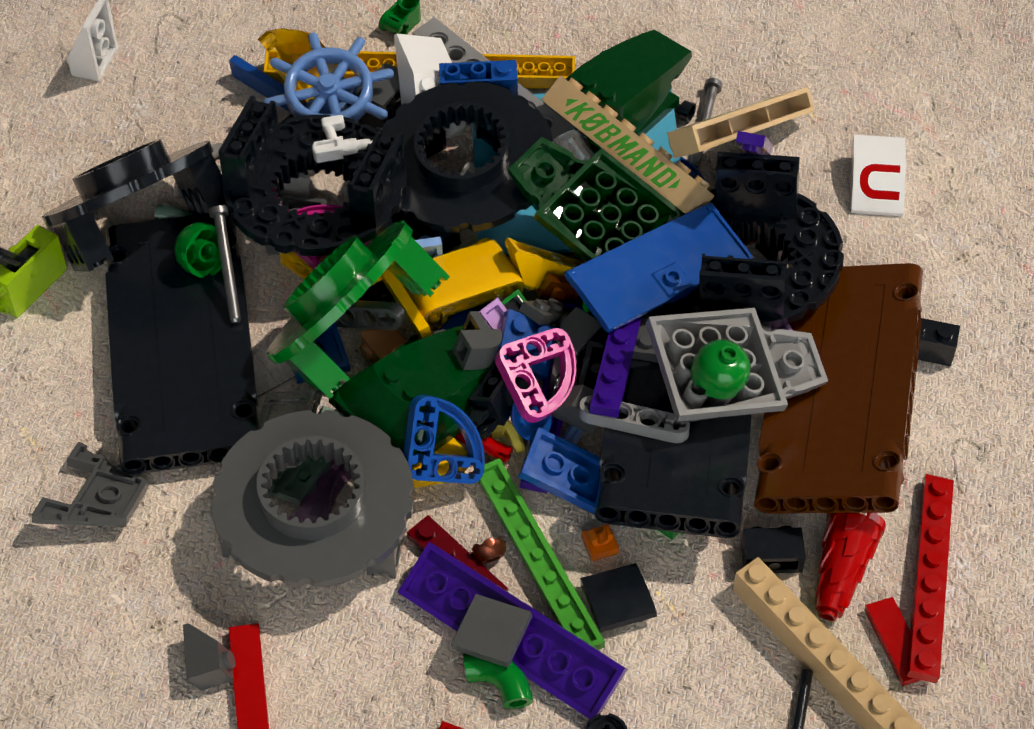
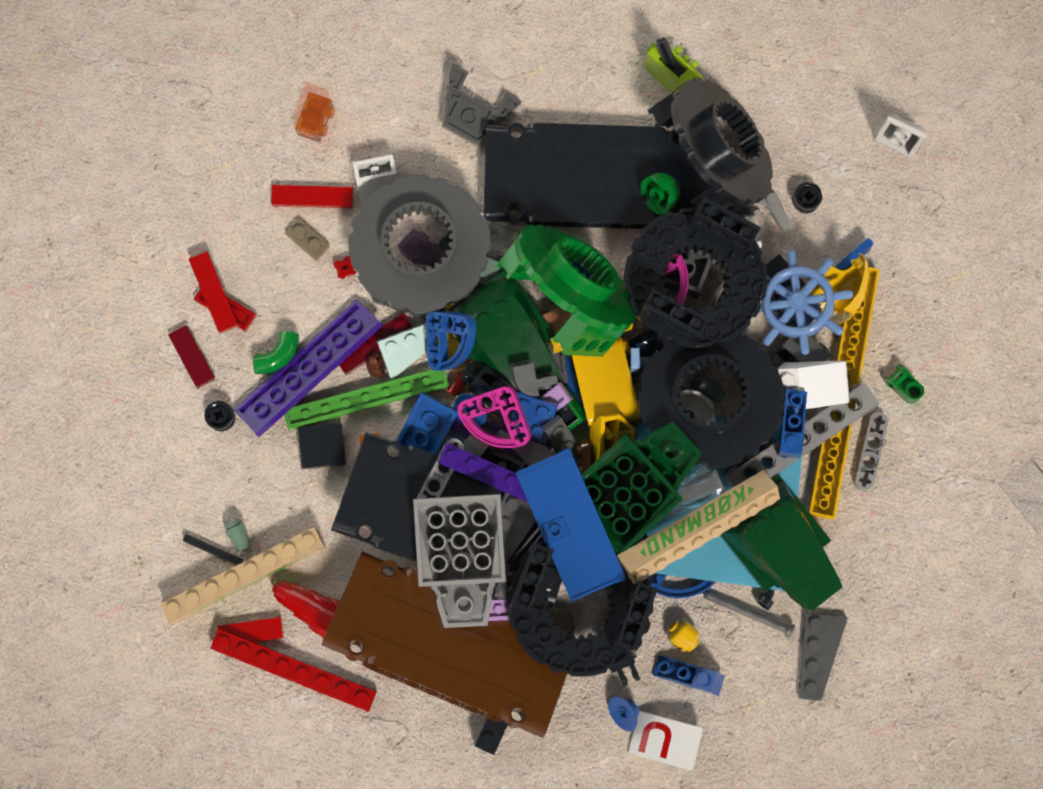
camera: 100 degrees right, 25 degrees up
dark grey slope [183,623,235,690] -> none
flat silver bar [209,205,241,324] -> none
white piece [312,115,373,163] -> none
dark grey tile [451,594,532,668] -> none
tan brick [667,87,815,159] -> none
green cylinder [690,339,751,399] -> none
dark purple plate [736,131,773,155] -> none
black brick [741,526,806,573] -> none
none -> sand green cone [224,519,250,551]
none -> dark tan plate [285,219,330,261]
none -> clear orange brick [295,92,335,142]
none -> red plate [333,256,357,279]
none -> white slope [352,154,397,204]
none -> light aqua wing [377,323,439,380]
none -> blue piece [608,696,639,731]
none -> blue slope [653,655,725,696]
none -> black wheel [792,182,823,214]
none -> dark grey wing [799,613,848,701]
none -> light grey beam [854,412,888,491]

